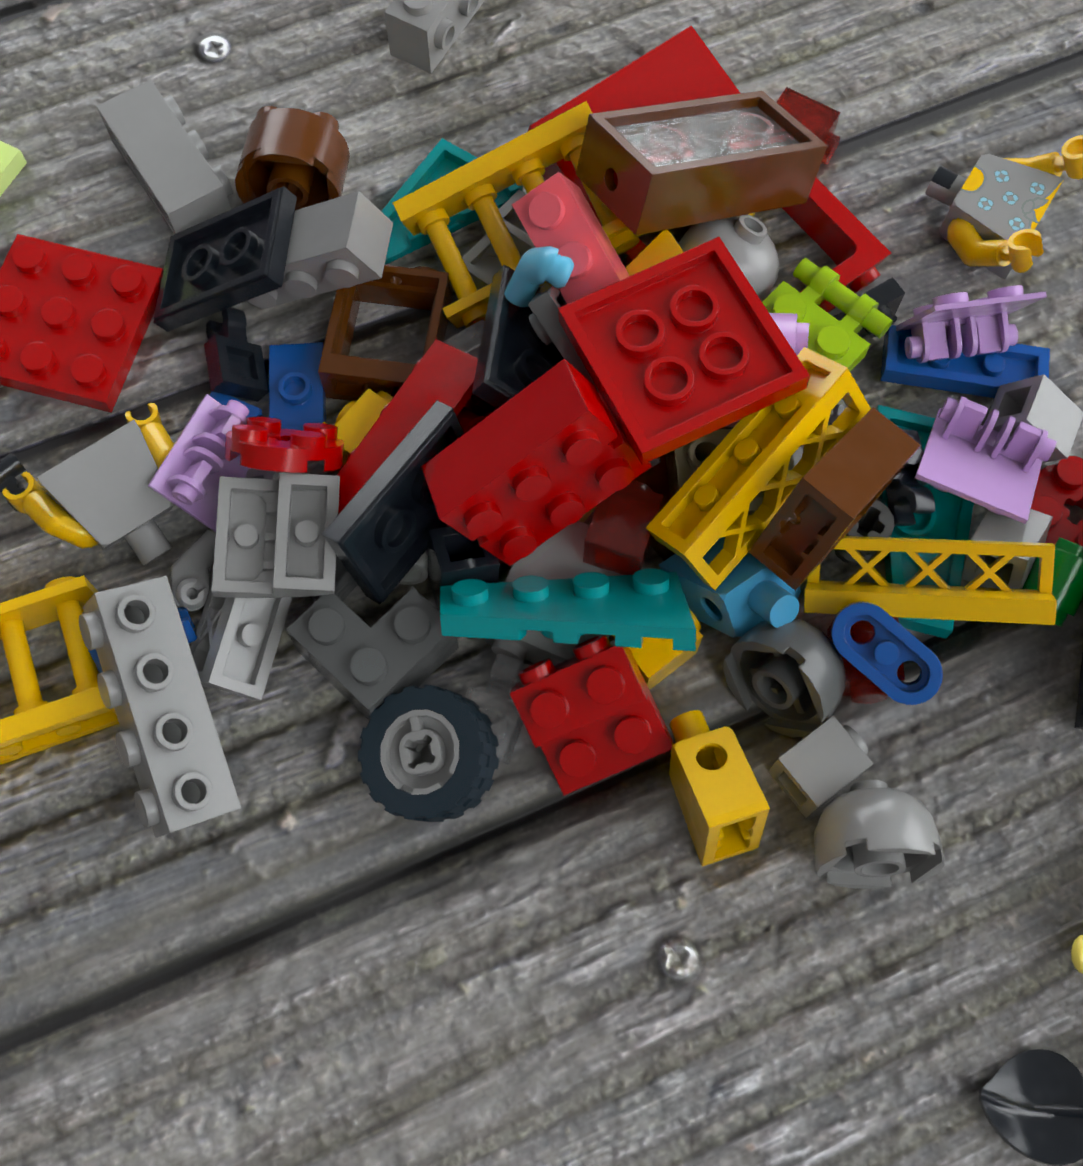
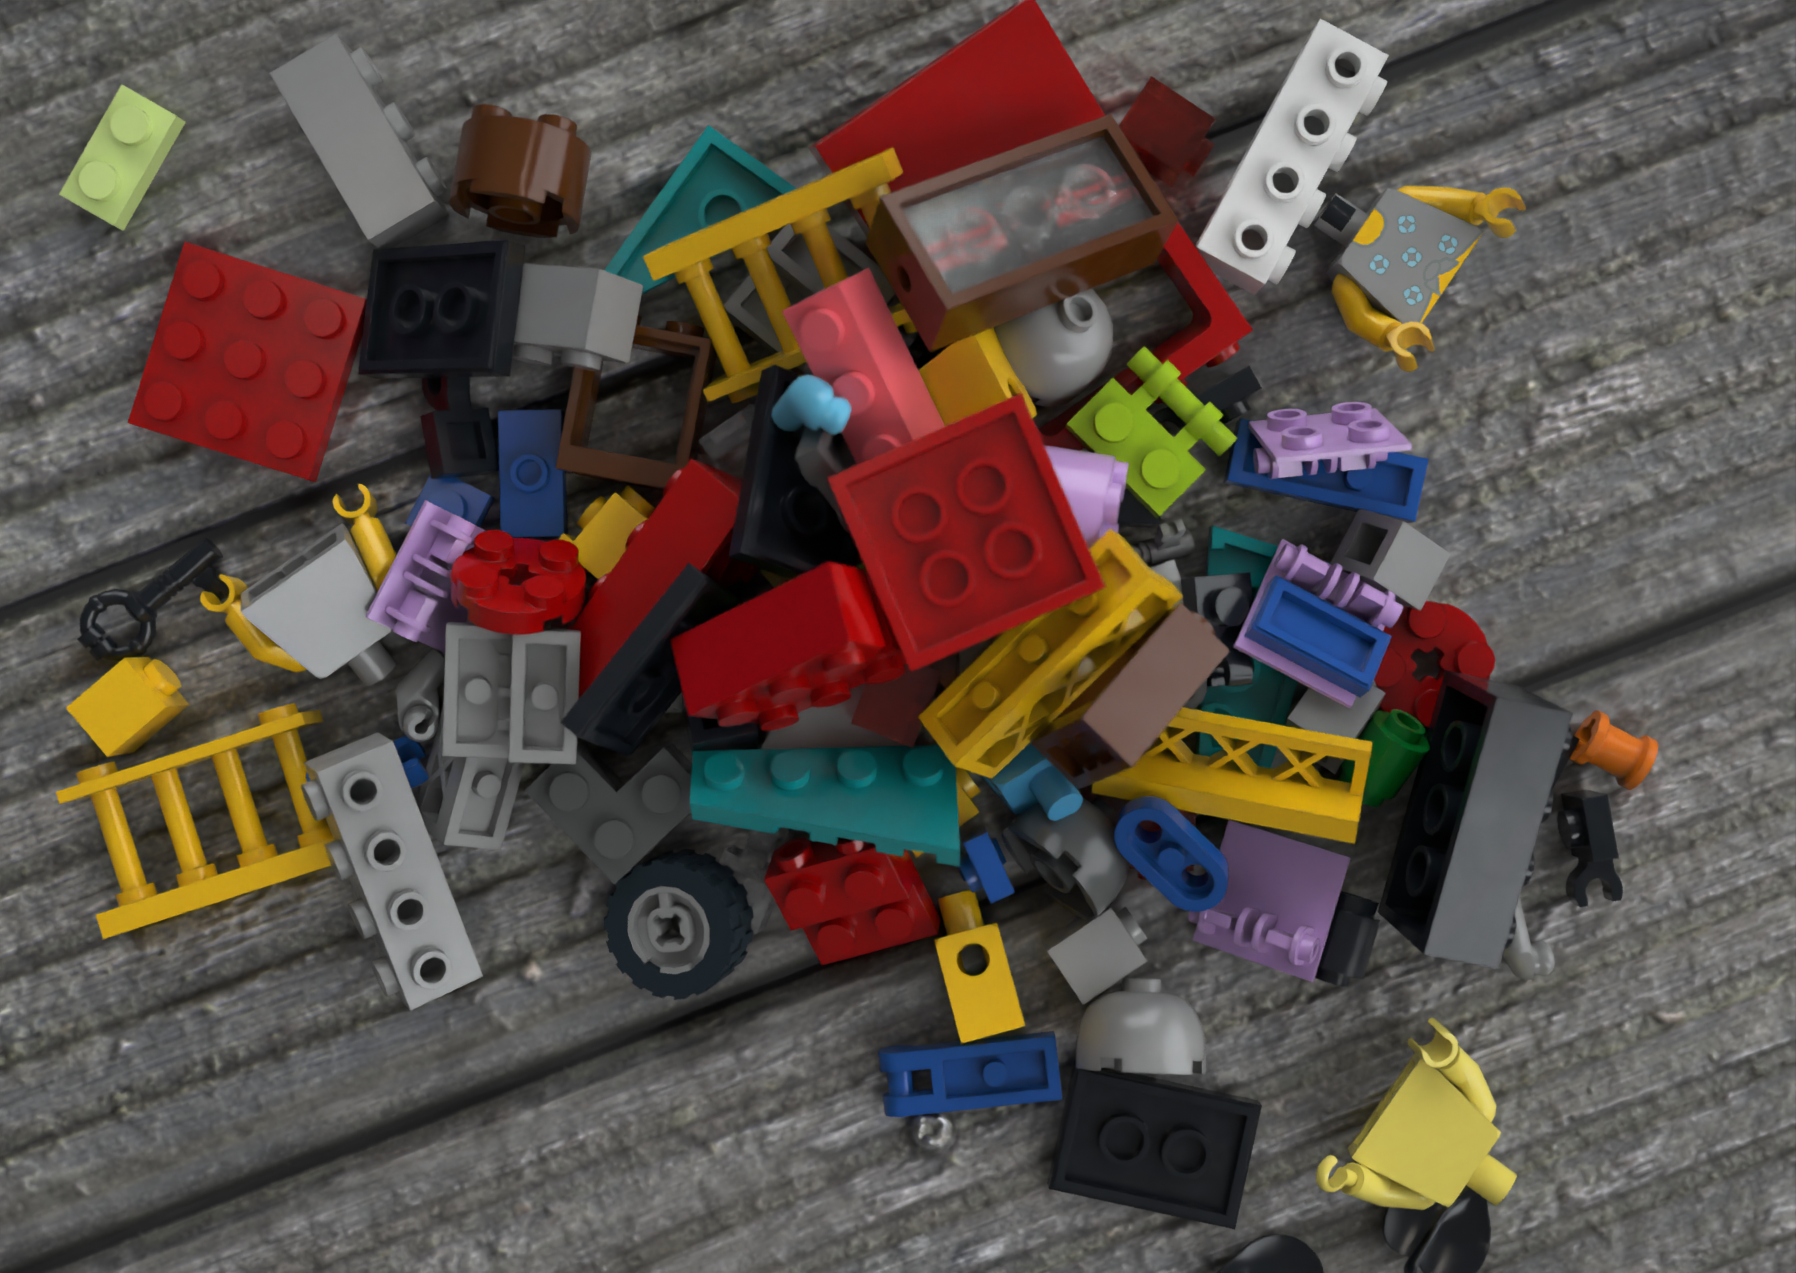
camera: 10 degrees right, 20 degrees up
none -> blue plate [878,1031,1062,1117]
none -> blue plate [956,826,1015,903]
none -> black tile [1047,1060,1262,1229]
none -> lavender hinge [1188,820,1351,982]
none -> white brick [1195,19,1389,295]
none -> blue tile [1244,575,1392,697]
none -> black brick [1315,891,1381,987]

